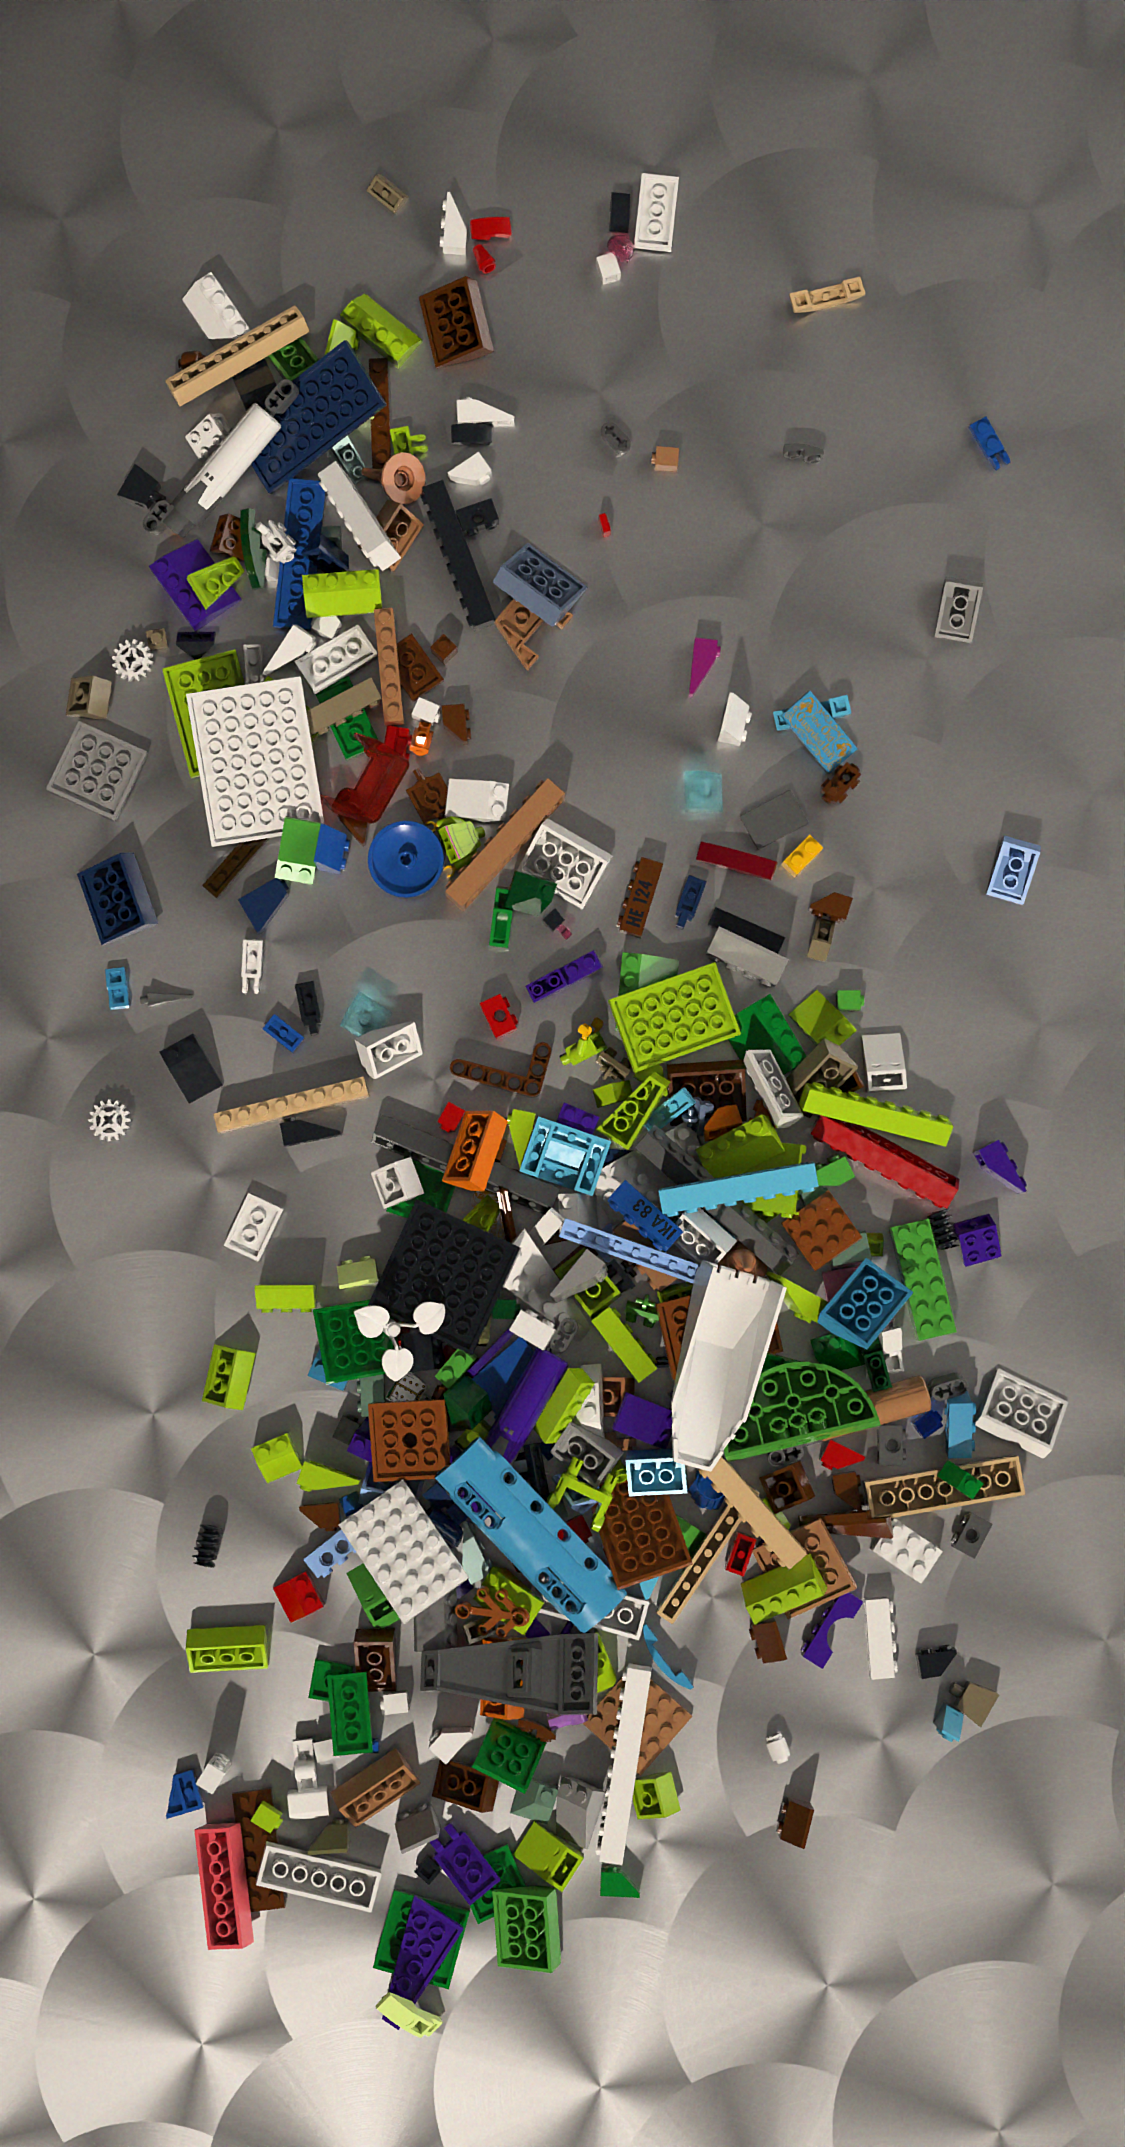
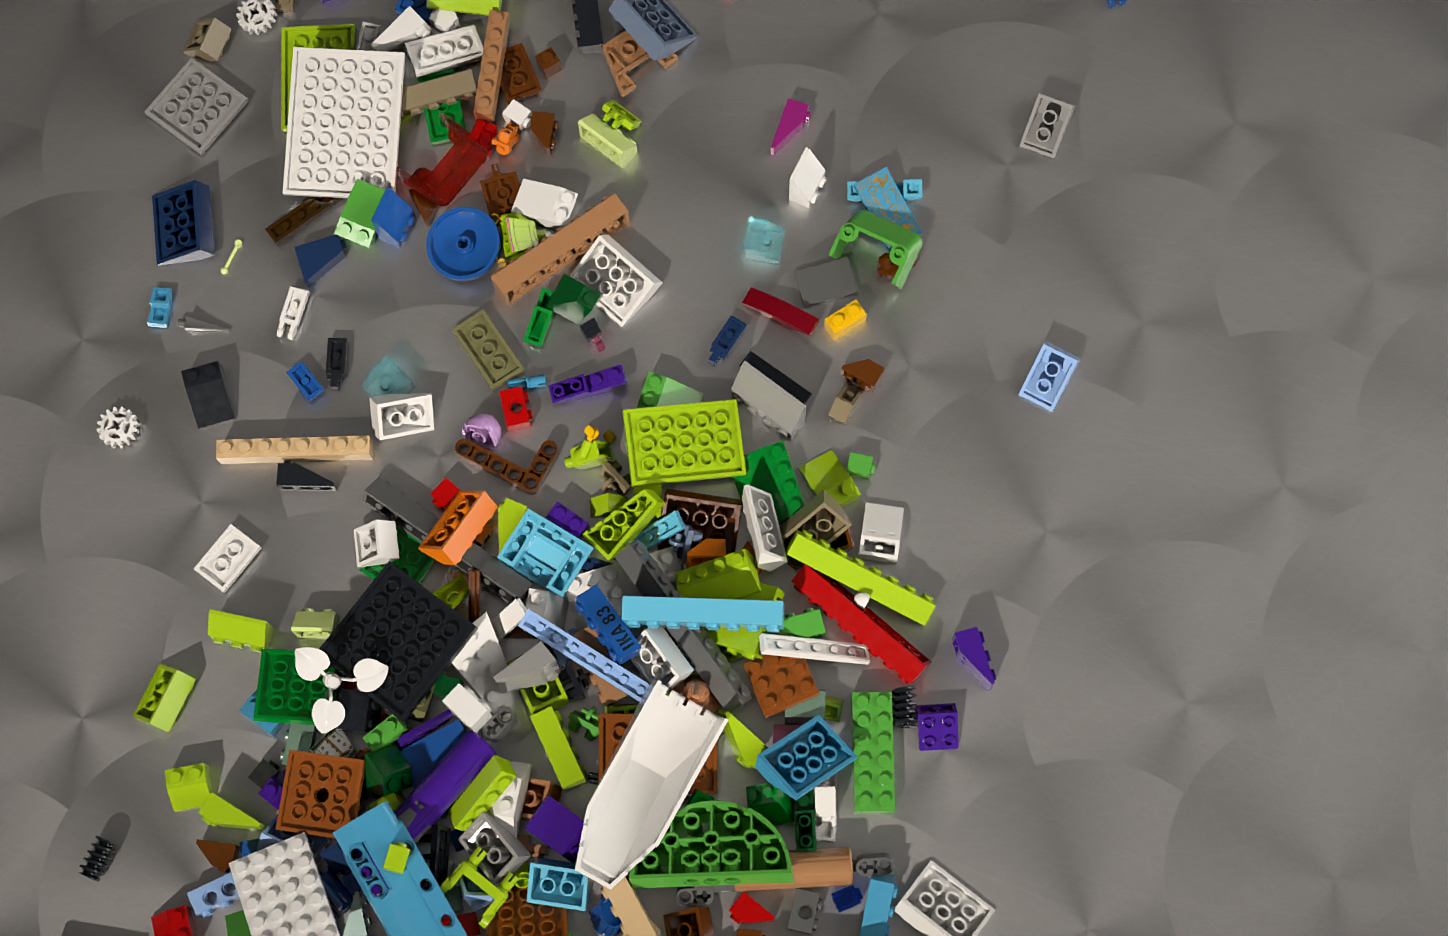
camera: 20 degrees right, 10 degrees down
black slope [176,632,216,660] -> none
reddish brown brick [617,857,663,939] -> none
none -> yellowish green hinge [220,239,243,274]
none -> lime brick [383,841,410,875]
none -> olive plate [452,310,525,391]
none -> lavender cylinder [462,414,501,450]
none -> dark azure axle [508,374,546,390]
none -> yellowish green slope [578,114,637,168]
none -> lime hinge [602,100,641,130]
none -> white tile [759,633,871,665]
none -> bright green windscreen [828,210,923,289]
none -> white hinge [854,592,870,609]

